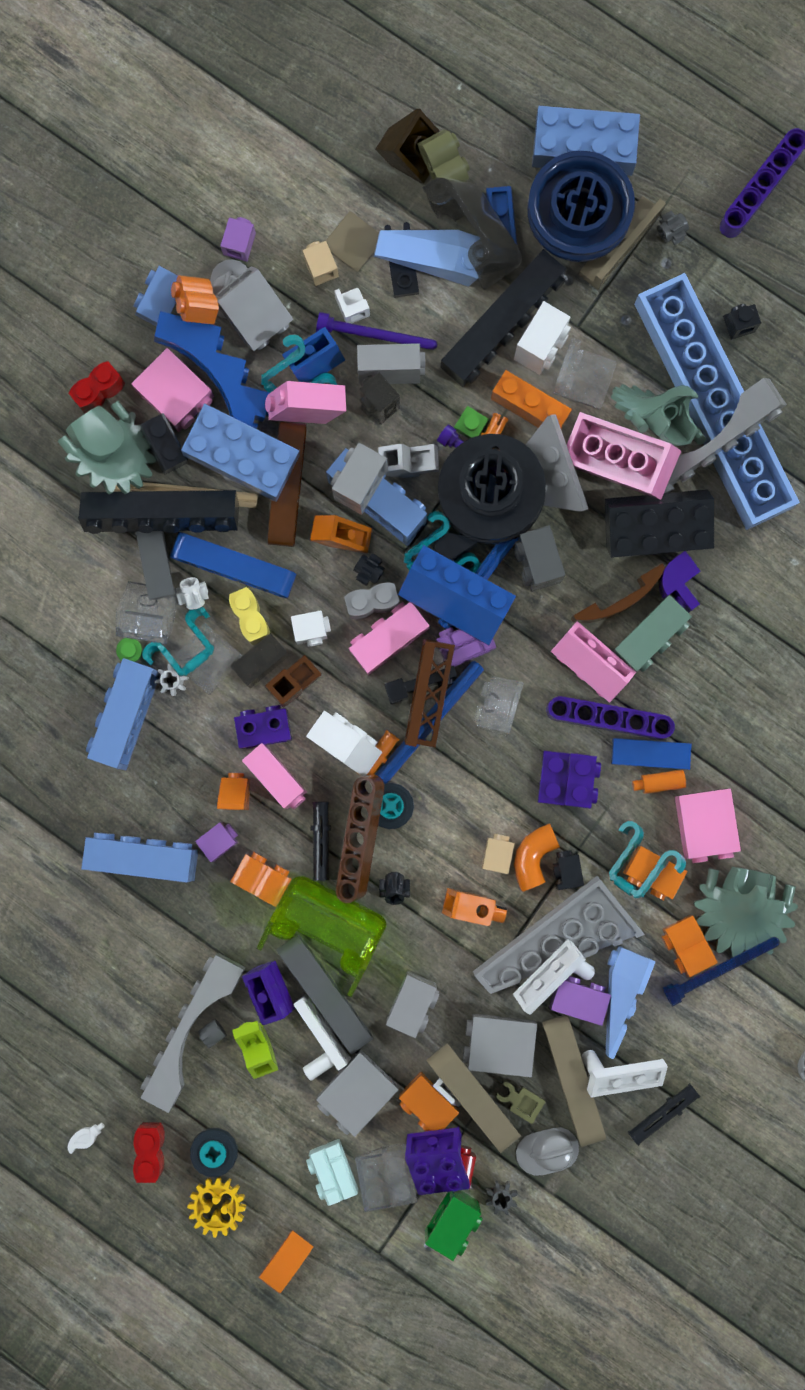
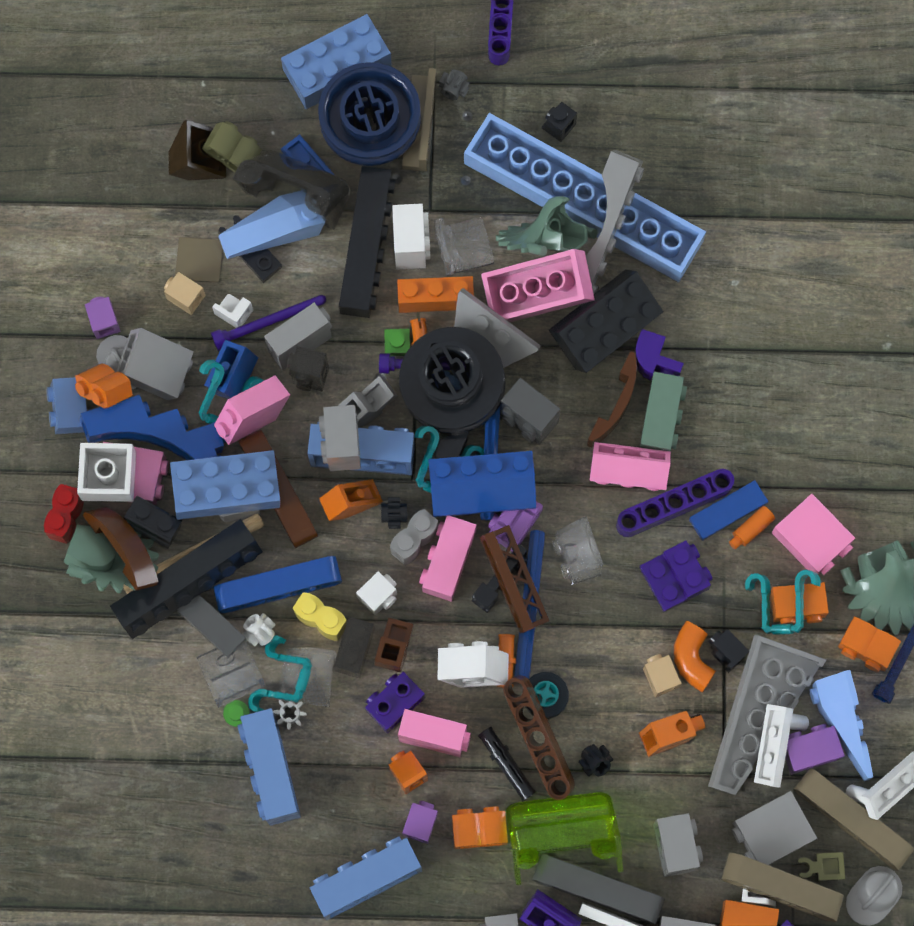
camera: 35 degrees left, 10 degrees down
none -> white brick [77,443,136,502]
none -> reddish brown slope [83,507,159,590]

